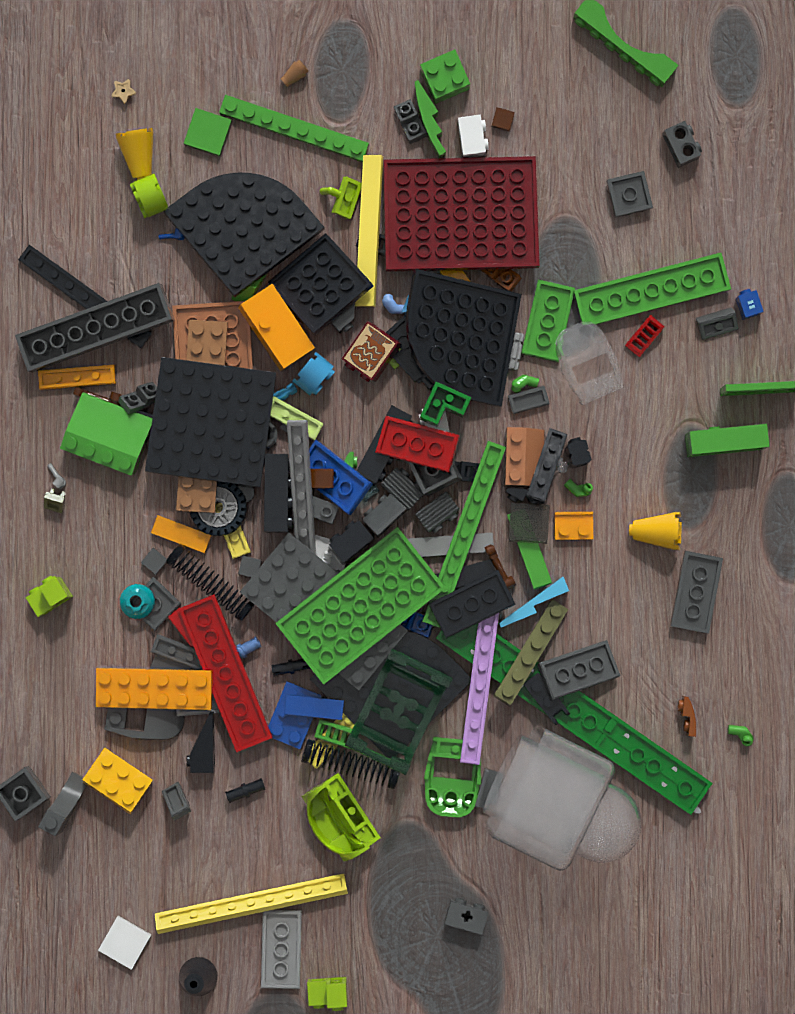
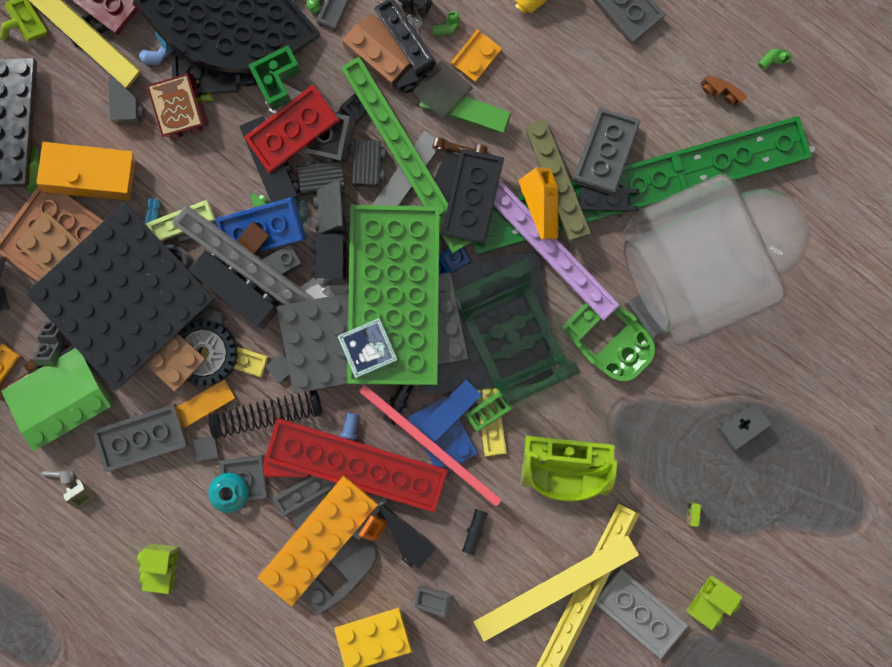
camera: 55 degrees left, 0 degrees up
black plate [268,233,374,336] -> none
dark azure brick [292,352,335,396] -> none
black piece [301,739,401,790] -> none
medium azure slope [498,577,569,628] -> none
none -> dark grey plate [92,404,189,472]
none -> tile [338,319,397,378]
none -> coral tile [359,384,502,506]
none -> orange slope [359,515,387,541]
none -> light yellow tile [474,535,639,642]
none -> light orange slope [518,167,558,240]
none -> lime tile [686,502,701,527]

